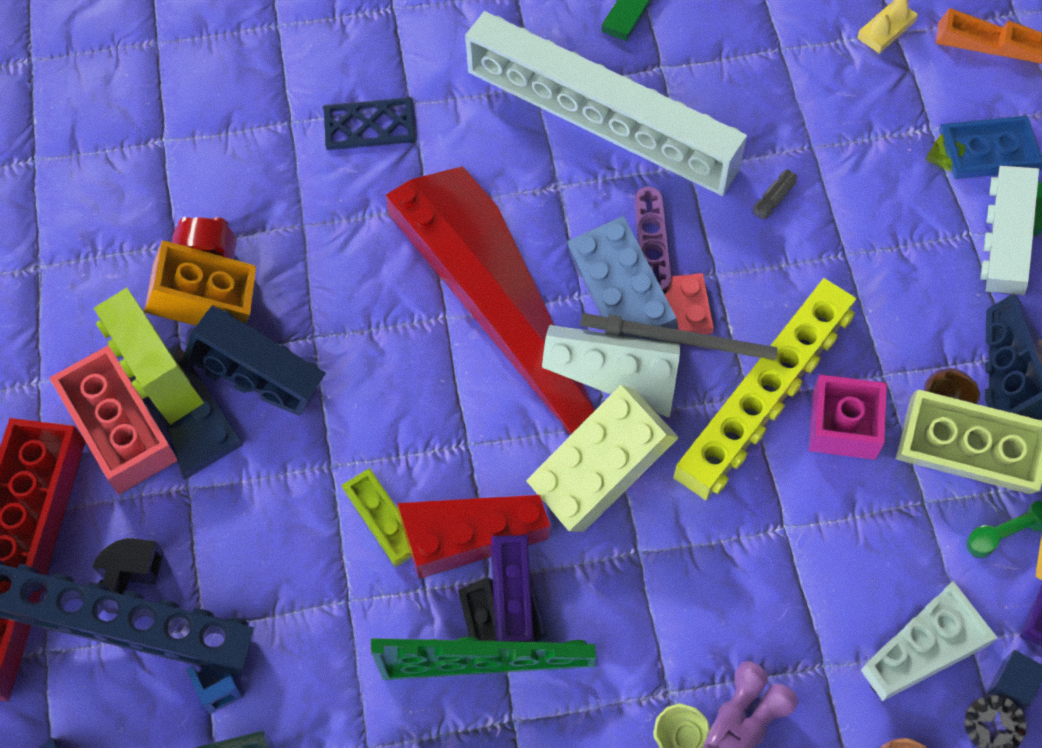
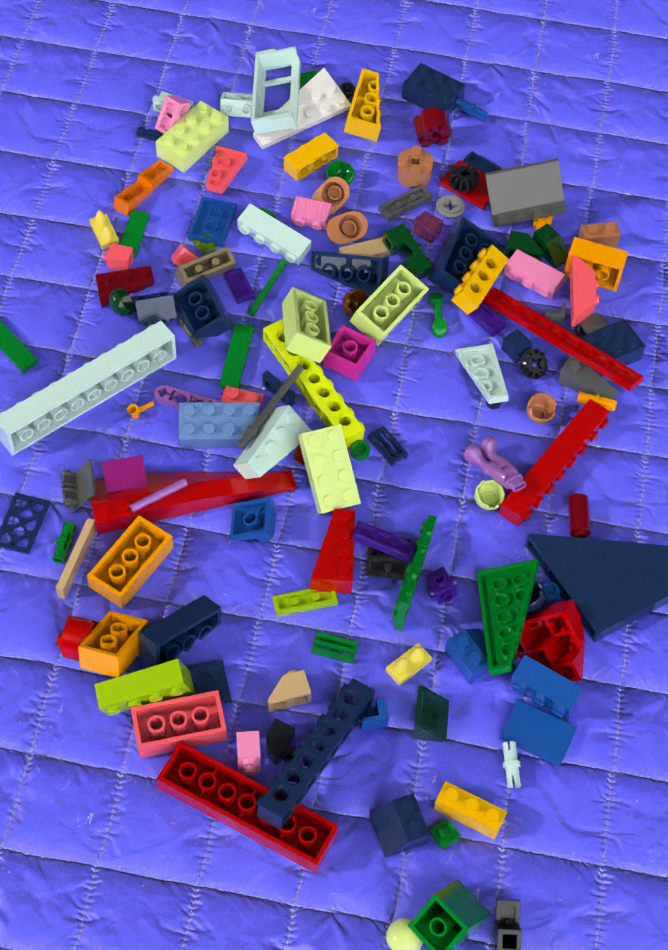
camera: 75 degrees left, 5 degrees down
none -> green pin [52,522,77,564]
none -> tan tile [56,518,97,600]
none -> dark grey hinge [61,459,95,513]
none -> light orange brick [87,516,174,609]
none -> dark red wing [95,266,154,308]
none -> magenta slope [102,455,148,493]
none -> coral brick [104,243,134,271]
none -> dark green hair [109,288,135,317]
none -> green tile [120,210,150,259]
none -> light orange hand [127,401,154,419]
none -> medium lavender bar [129,478,188,512]
none -> slope [133,291,177,326]
none -> coral panel [171,242,198,266]
none -> dark blue slope [173,274,234,338]
none -> dark tan brick [175,247,236,288]
none -> green tile [219,323,254,389]
none -> dark purple tile [224,267,255,304]
none -> blue slope [230,497,276,542]
none -> bright pink brick [236,731,261,776]
none -> green bar [248,259,288,317]
none -> dark blue tile [262,370,295,407]
none -> tan slope [268,670,311,712]
none -> yellowish green brick [282,287,331,363]
none -> green tile [311,631,358,664]
none -> green tile [350,440,370,461]
none -> dark blue tile [368,426,408,466]
none -> light yellow tile [385,643,432,686]
none -> dark purple brick [425,566,458,605]

